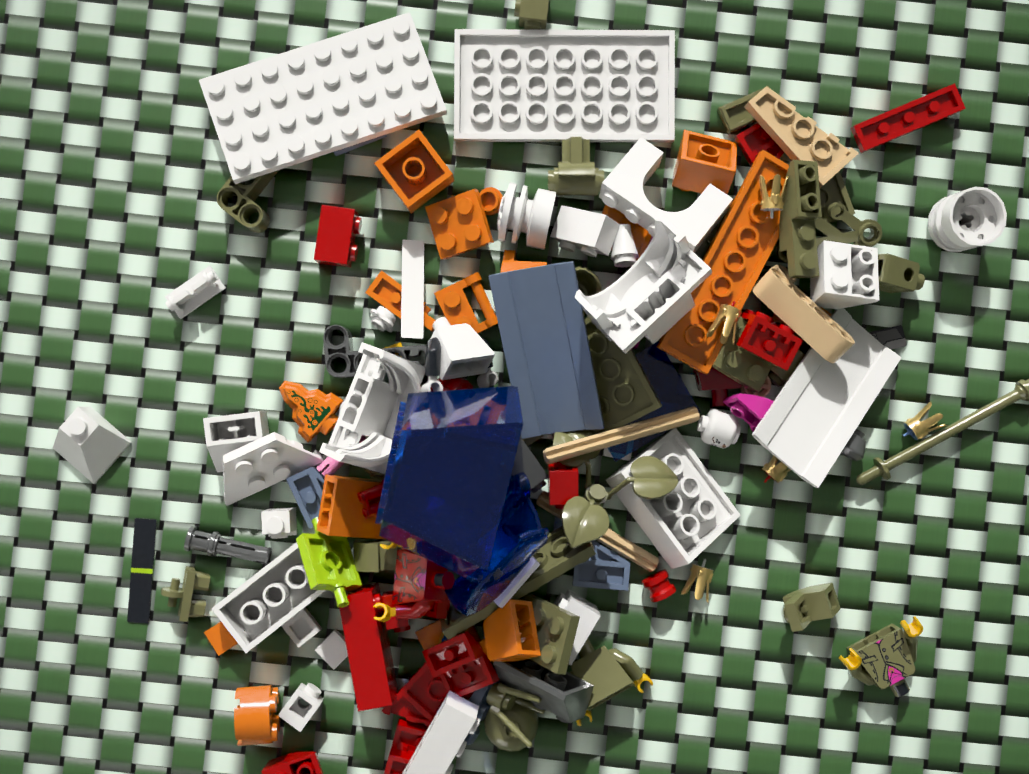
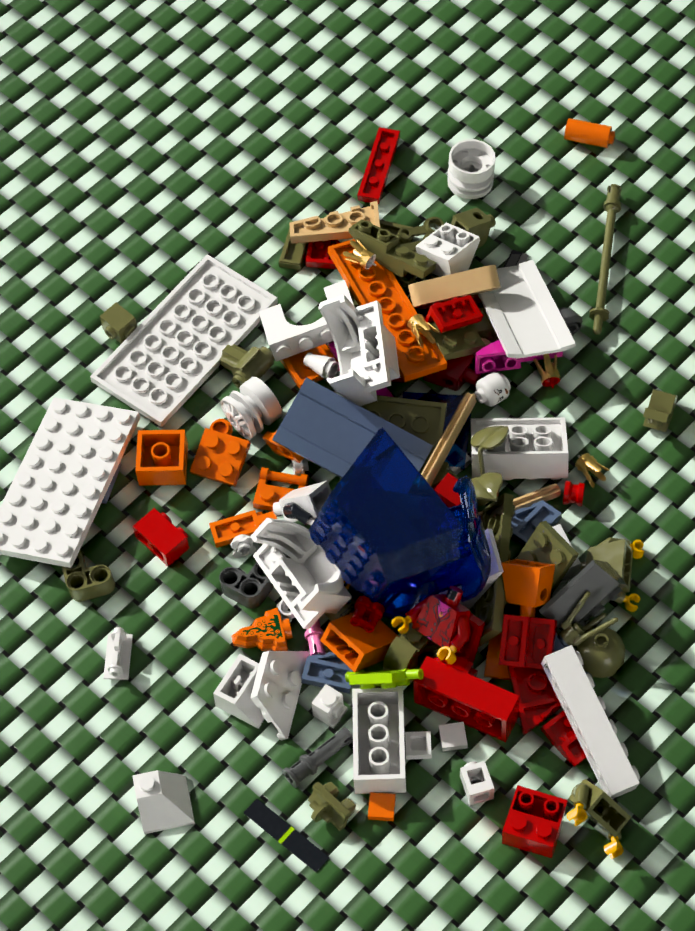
camera: 45 degrees left, 30 degrees down
orange brick [234,685,280,746] -> none
white sticker [401,240,424,339] -> none
white brick [550,206,620,257] -> none
orange slope [672,130,737,194] -> none
pearl gold piece [903,402,947,440] -> none

